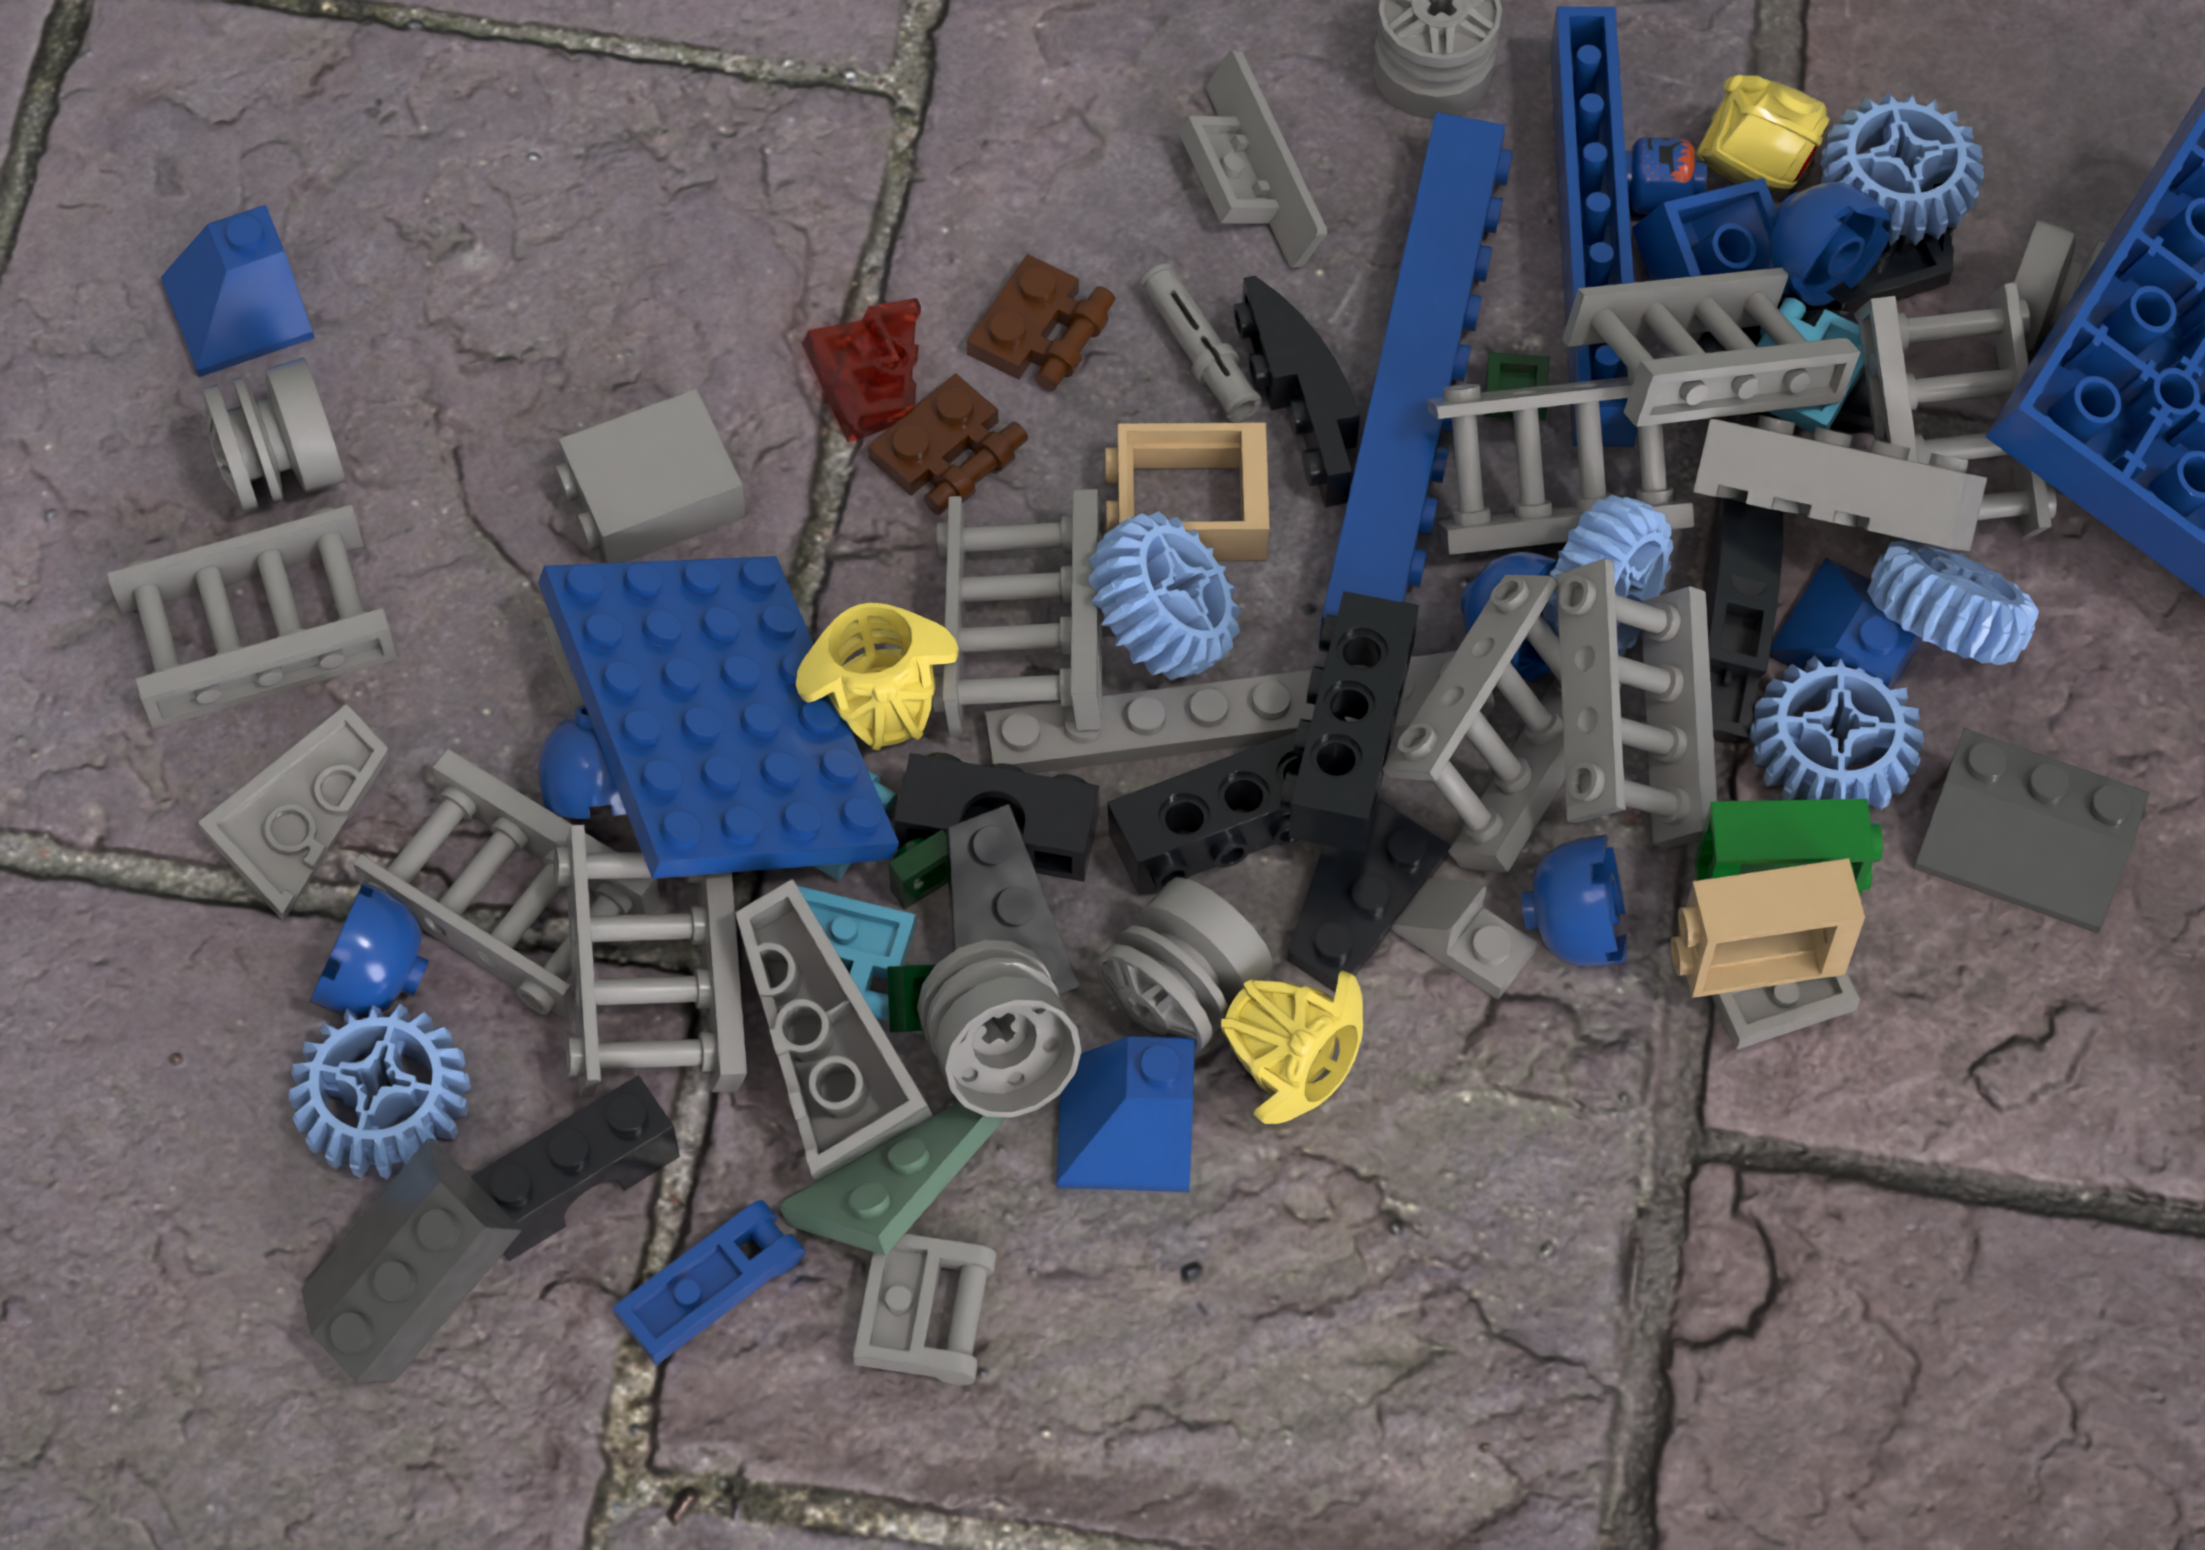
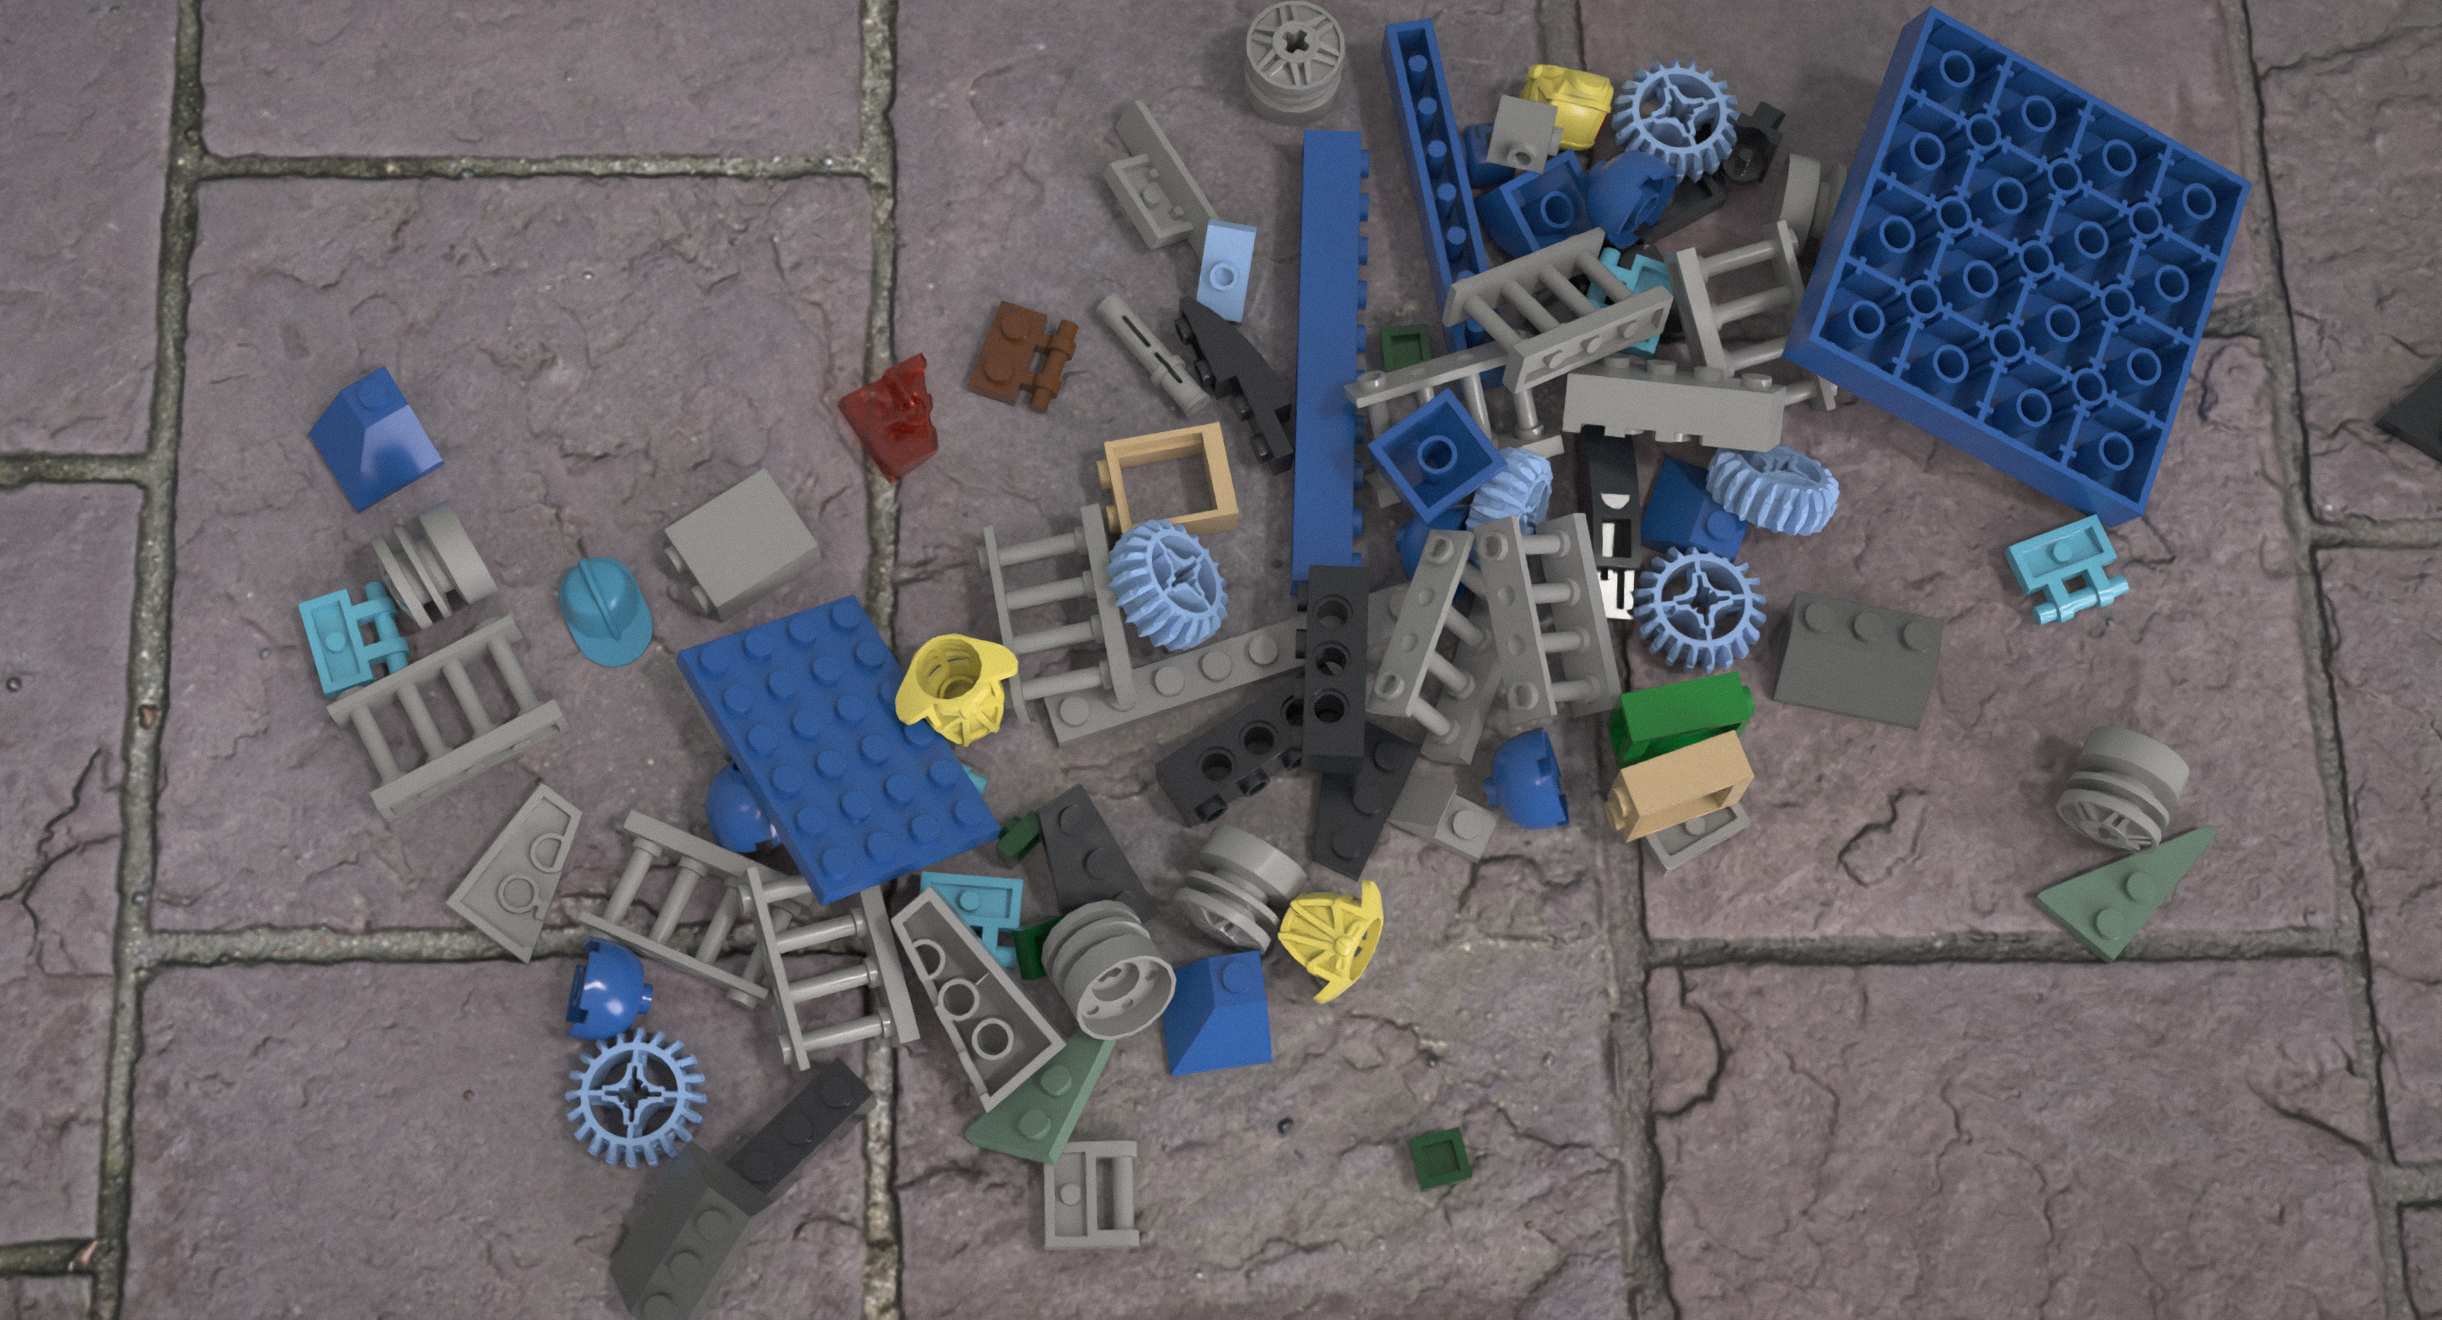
camera: 15 degrees left, 10 degrees up
blue plate [613,1200,806,1366] -> none
reddish brown plate [868,373,1028,515] -> none
black arch [894,752,1099,882] -> none
none -> medium azure plate [298,581,410,700]
none -> dark azure piece [558,557,654,668]
none -> light blue plate [1196,219,1257,322]
none -> blue slope [1367,387,1508,525]
none -> dark green plate [1407,1127,1473,1193]
none -> light grey brick [1486,94,1563,174]
none -> black hips [1721,101,1786,185]

